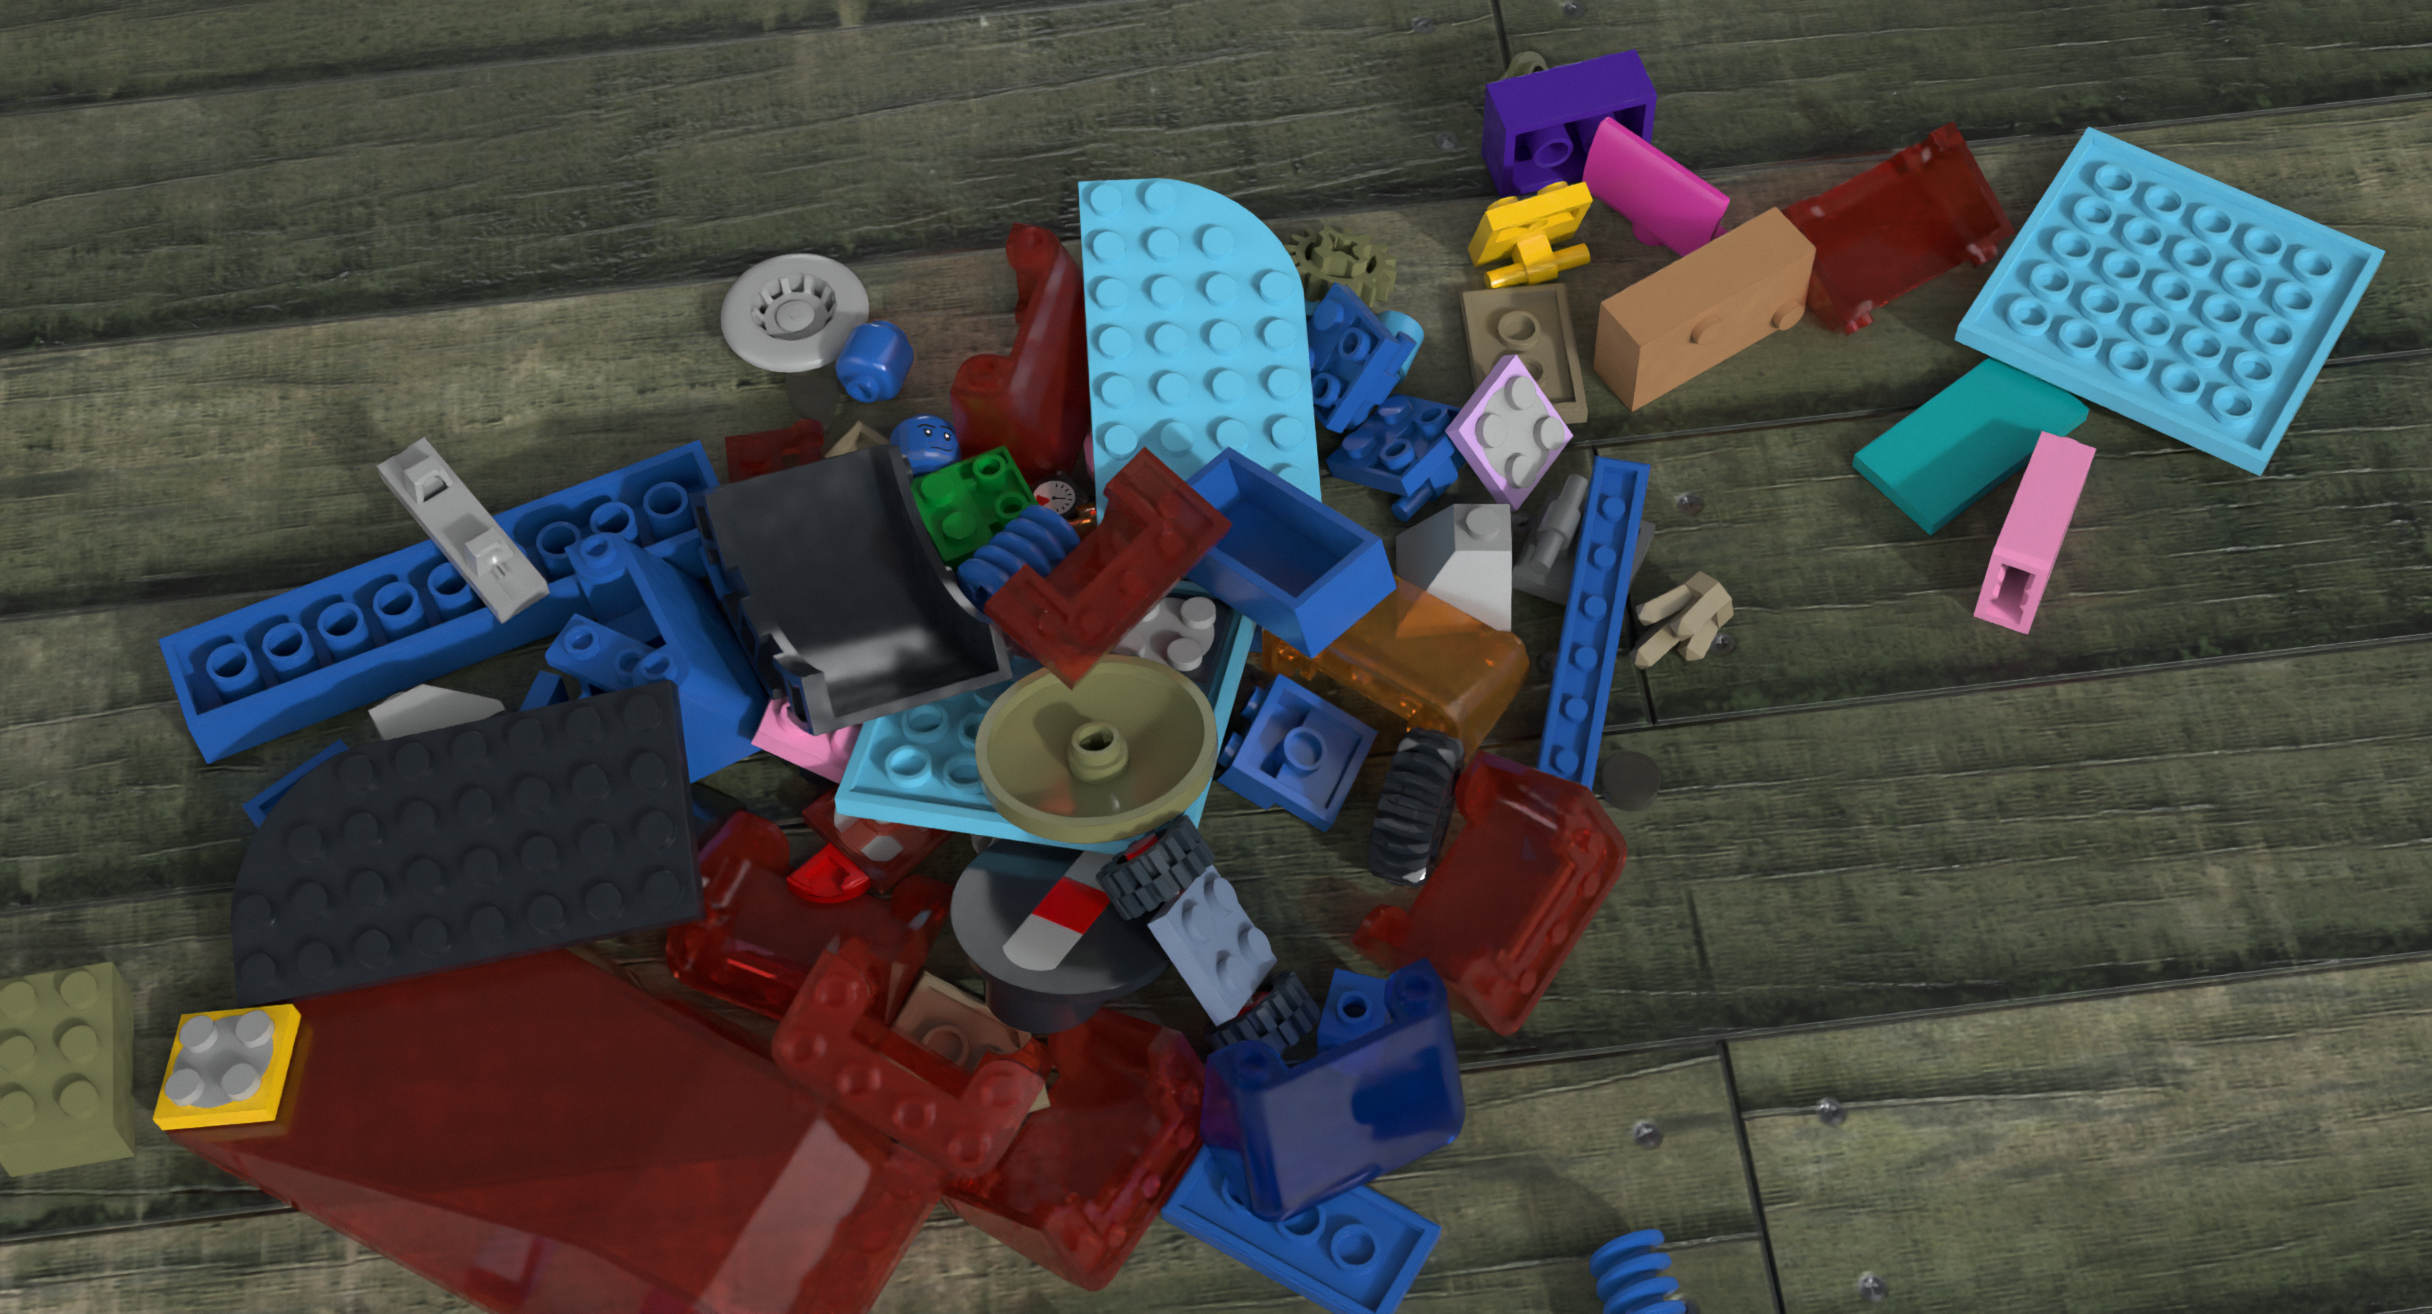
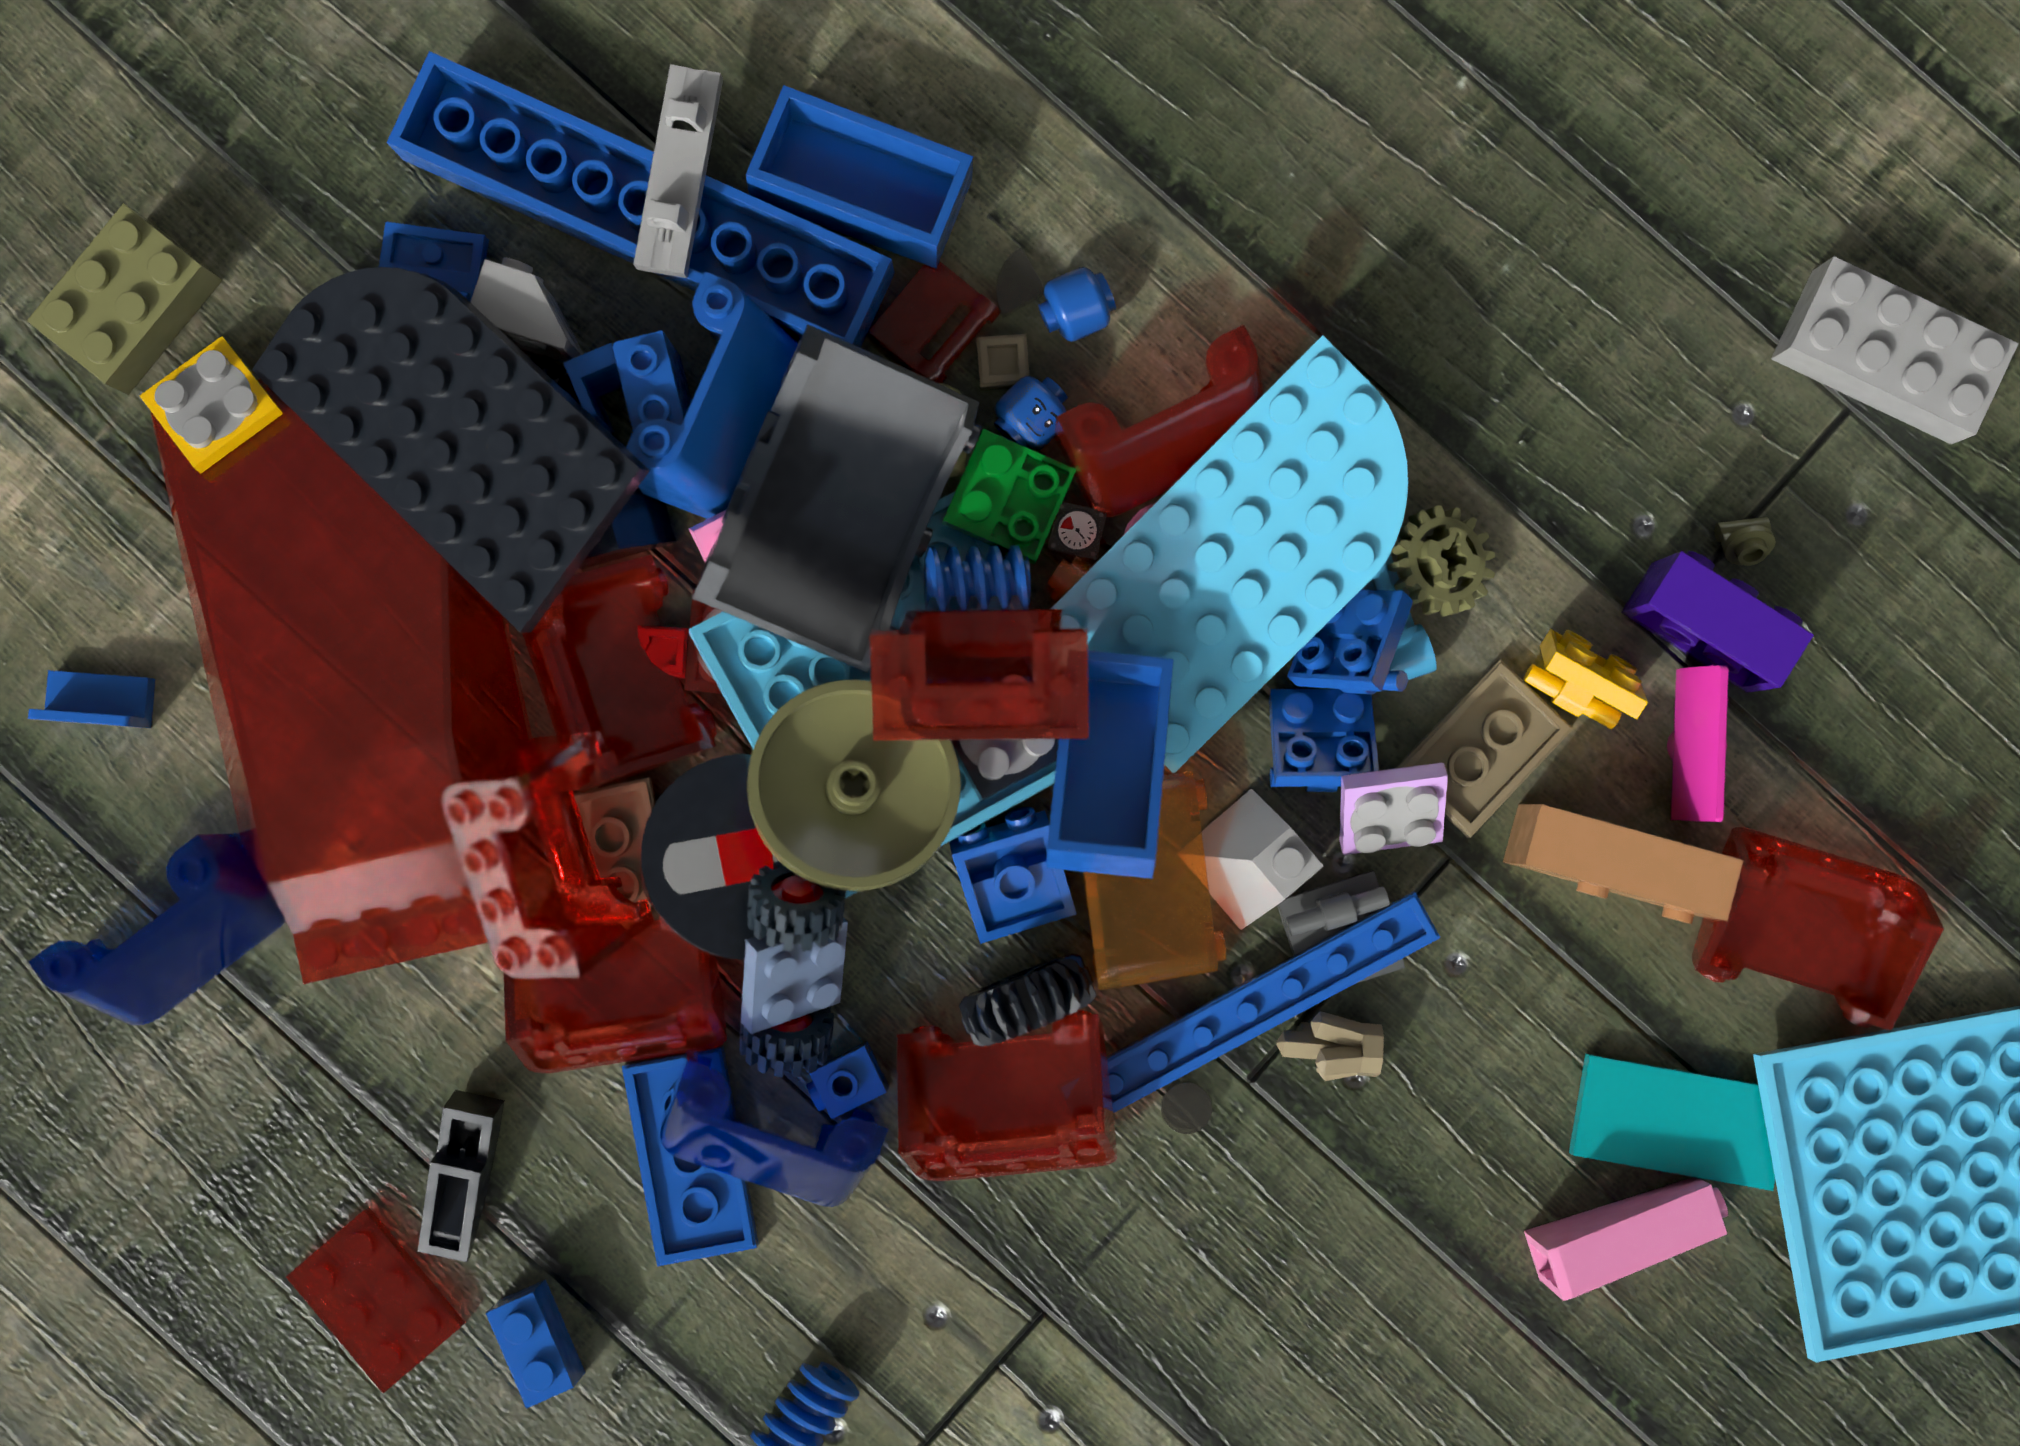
camera: 50 degrees right, 30 degrees up
light grey wheel [721,253,869,373] -> none
none -> blue piece [746,85,973,268]

